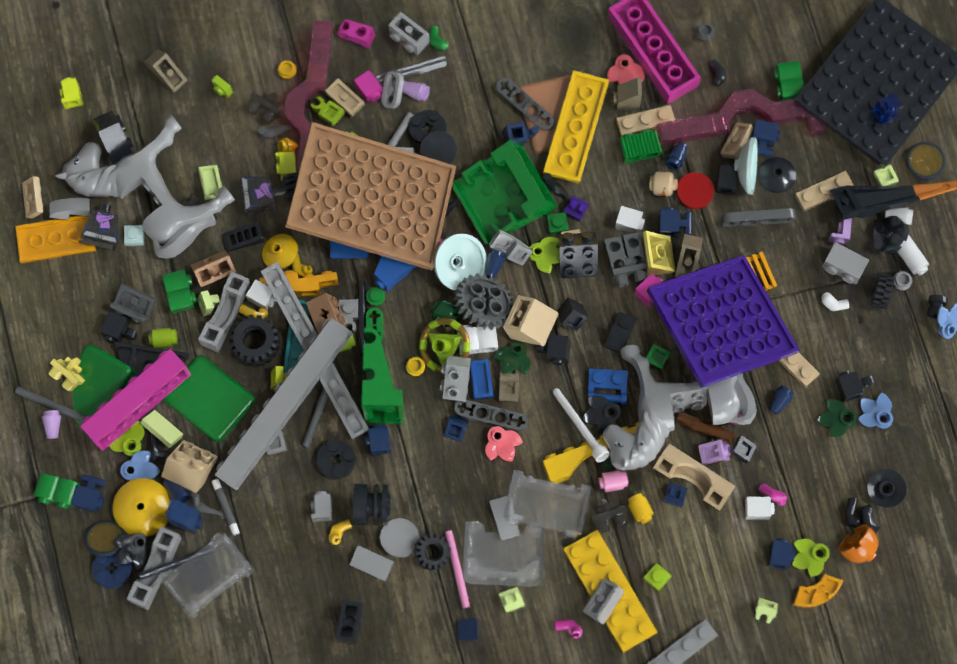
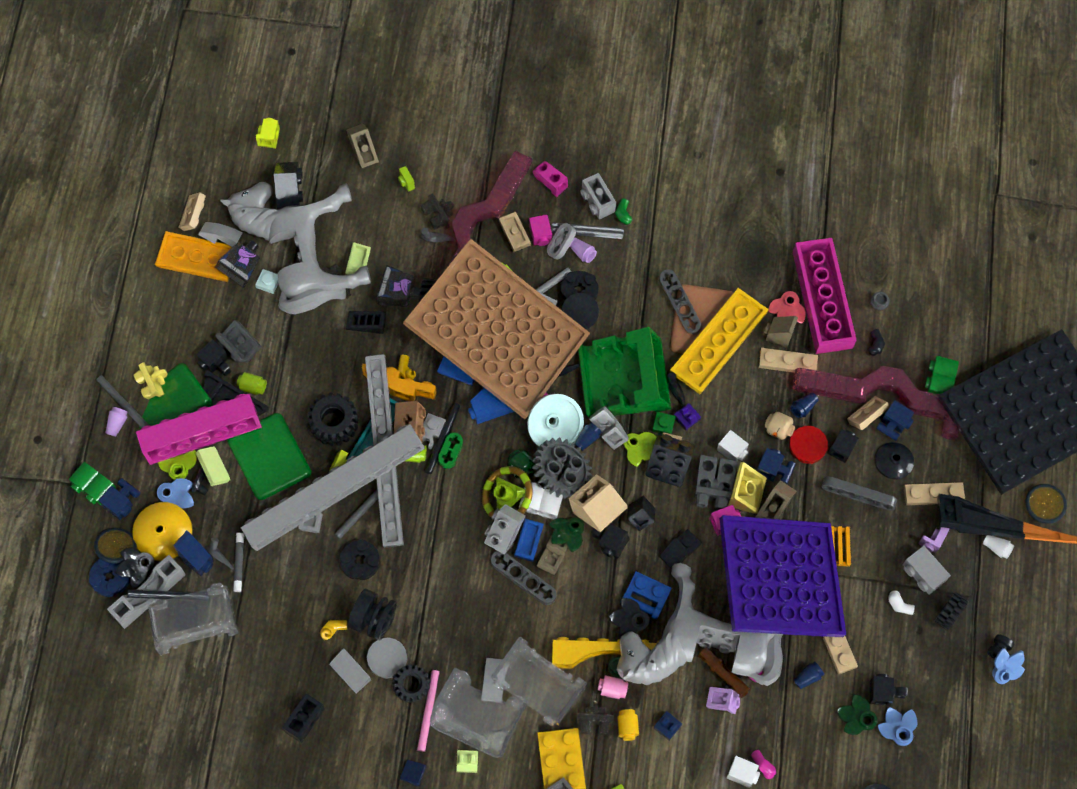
camera: 20 degrees right, 5 degrees down
green brick [162,269,197,314] -> none
tan slope [162,440,218,493] -> none
dark blue cone [163,479,190,503] -> none
medium nougat brick [190,250,236,287] -> none
yellowish green tile [197,290,220,316] -> none
light grey arch [198,272,251,353] -> none
yellow arm [239,304,268,319] -> none
white brick [246,279,277,311] -> none
yellow dish [262,234,298,269] -> none
neon yellow brick [276,152,297,181] -> none
yellow plate [277,138,298,152] -> none
yellow plate [278,61,296,79] -> none
lime plate [311,97,345,126] -> none
light grey brick [311,491,332,522] -> none
green panel [362,328,405,424] -> none
dark blue brick [365,425,391,456] -> none
green plate [366,287,385,306] -> none
yellow plate [406,357,425,376] -> none
dark blue slope [443,415,469,442] -> none
coral plate [485,426,522,462] -> none
dark blue brick [502,122,539,146] -> none
white piece [553,388,610,462] -> none
green brick [619,129,662,164] -> none
green plate [646,344,671,371] -> none
tan arch [654,444,736,510] -> none
plate [730,435,757,463] -> none
light aqua dish [734,137,757,194] -> none
clear blue brick [872,93,902,125] -> none
yellowish green tile [873,164,899,186] -> none
black plate [873,216,909,254] -> none
light grey plate [894,271,912,290] -> none
white brick [897,235,929,276] -> none

